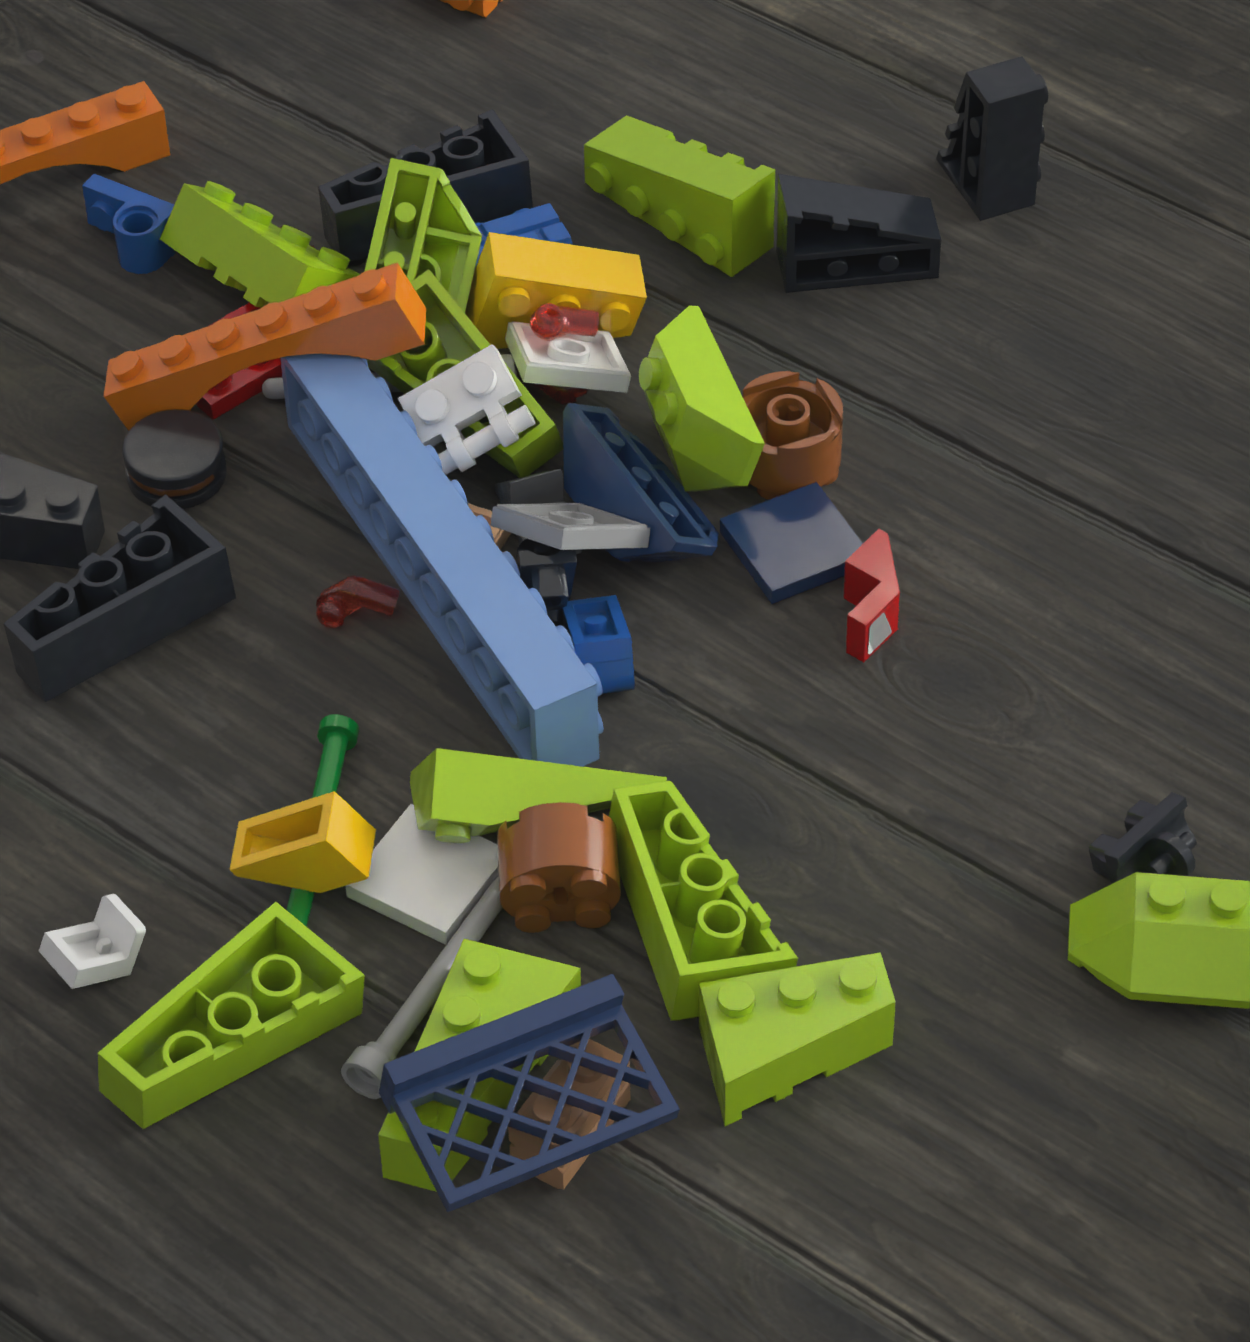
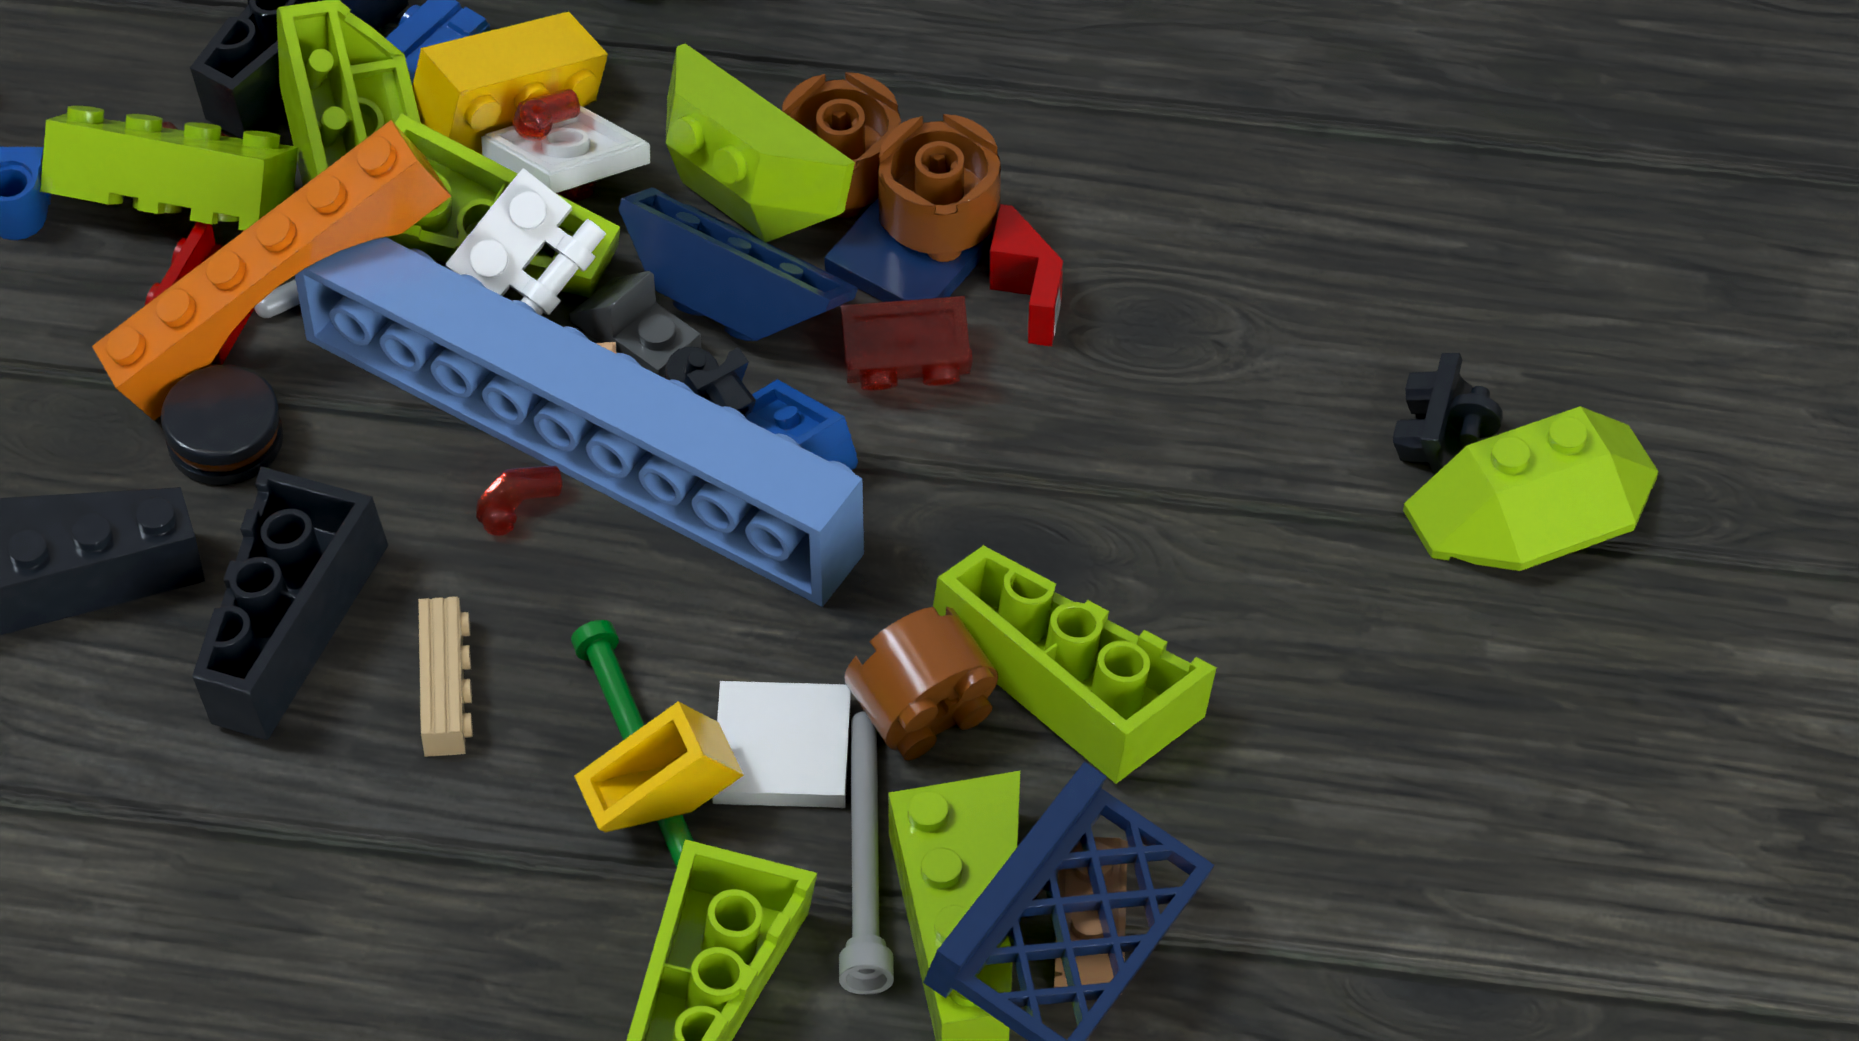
camera: 30 degrees left, 5 degrees up
white bracket [39,894,146,989] -> none
lime wedge [410,748,667,843] -> none
light grey tile [491,503,650,550] -> none
lime wedge [699,952,896,1126] -> none
none -> tan piece [418,597,473,757]
none -> clear red bracket [841,296,973,391]
none -> dark orange brick [878,114,1001,262]

